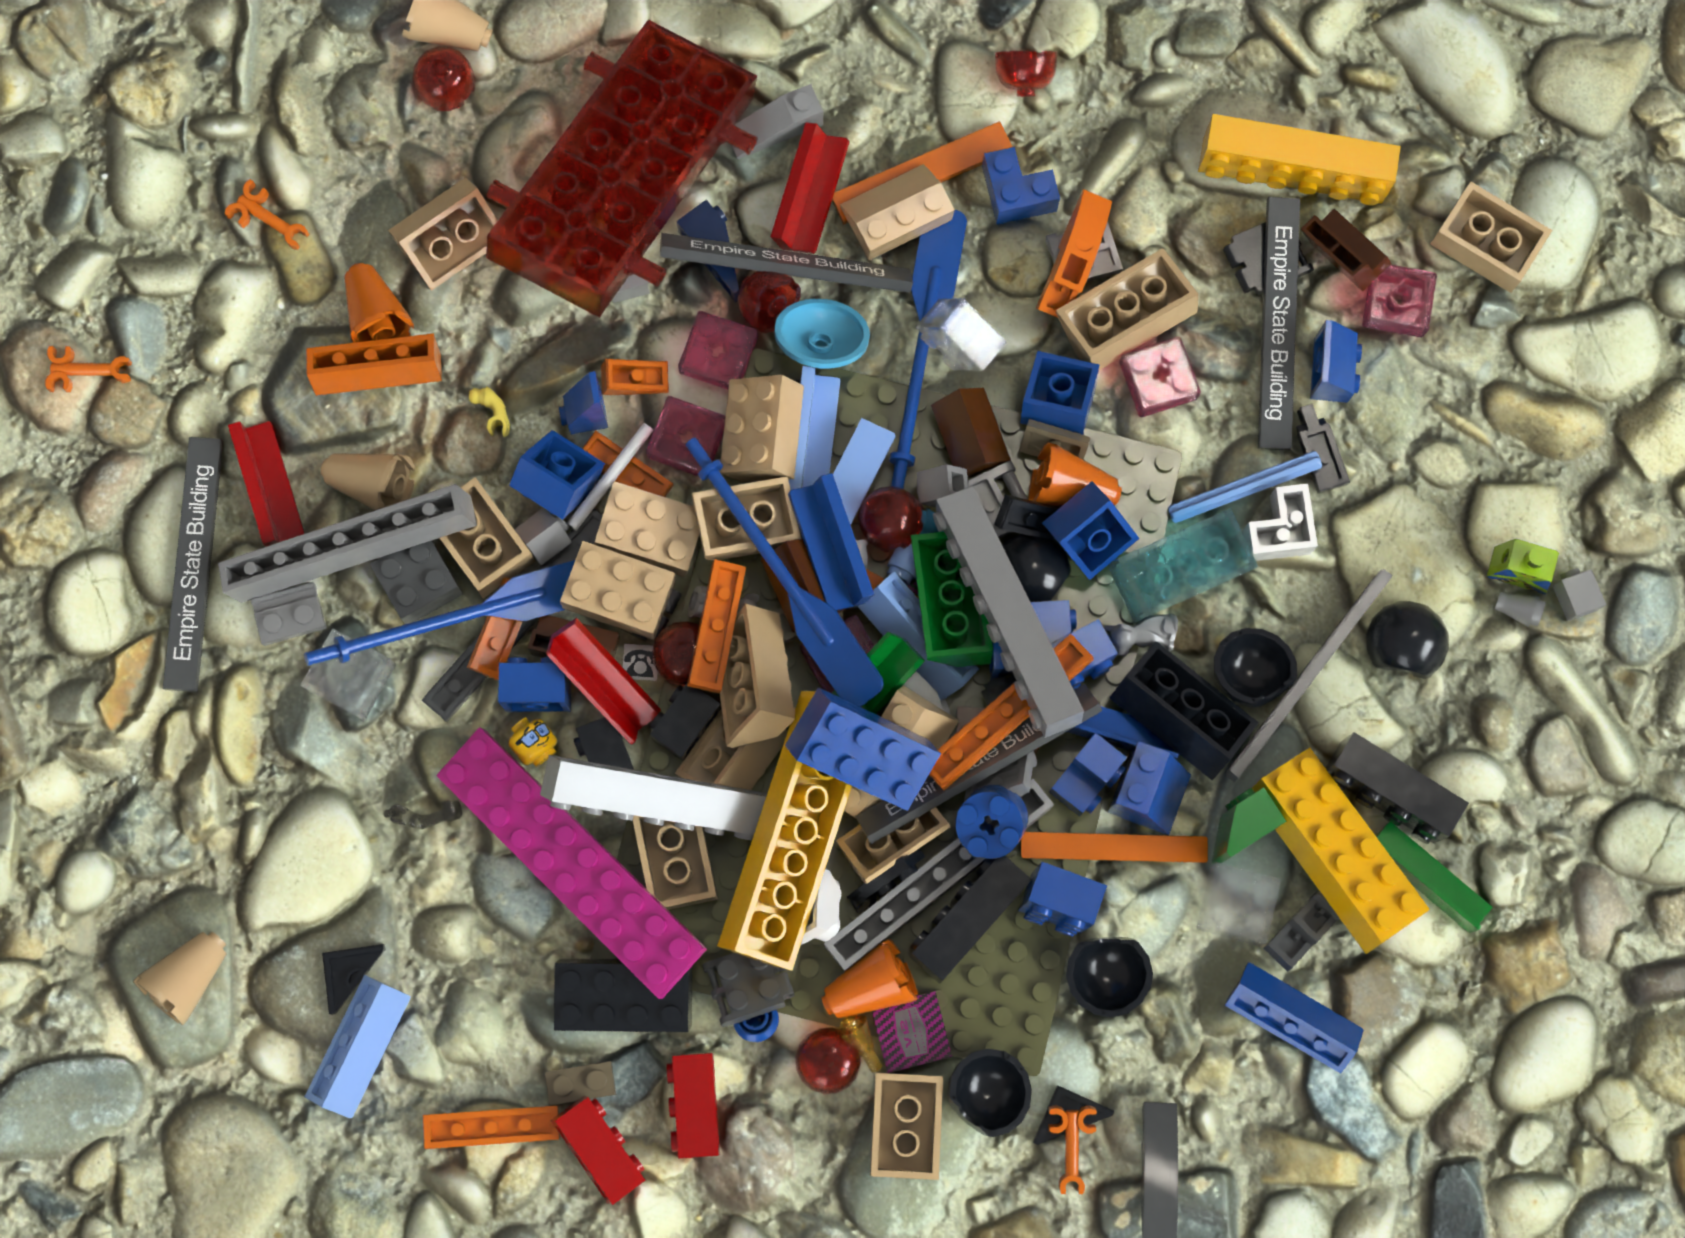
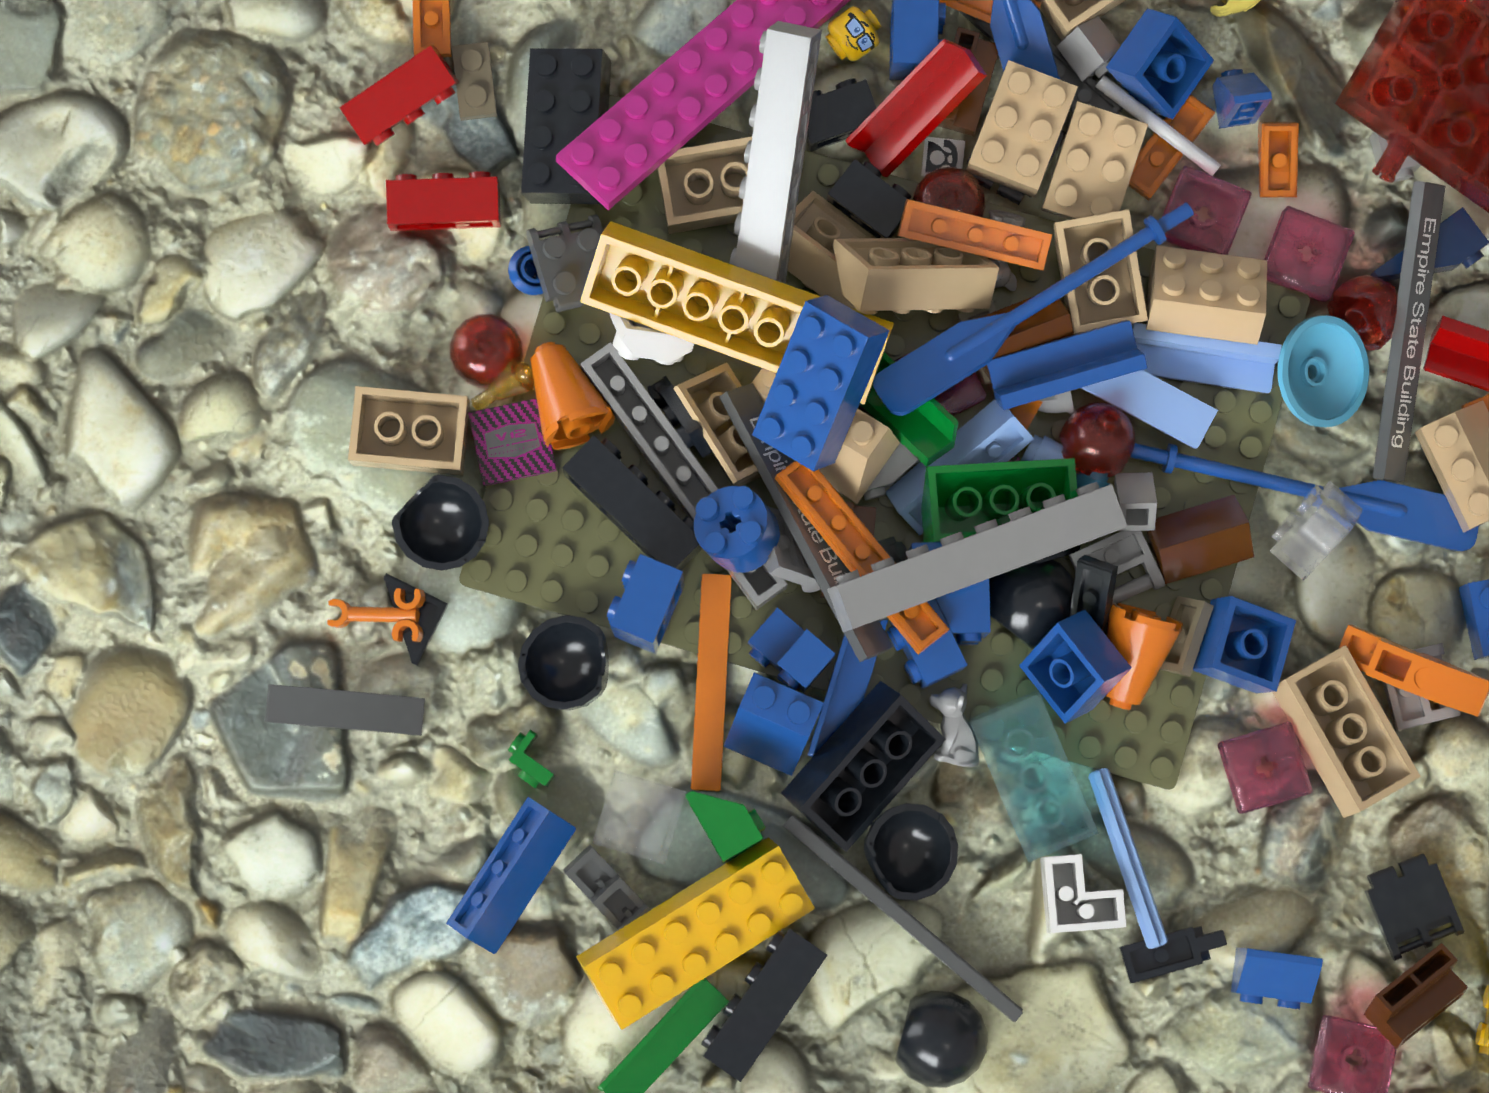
camera: 90 degrees right, 5 degrees up
dark grey tile [1258,197,1300,450] -> none
none -> green bracket [508,730,556,789]

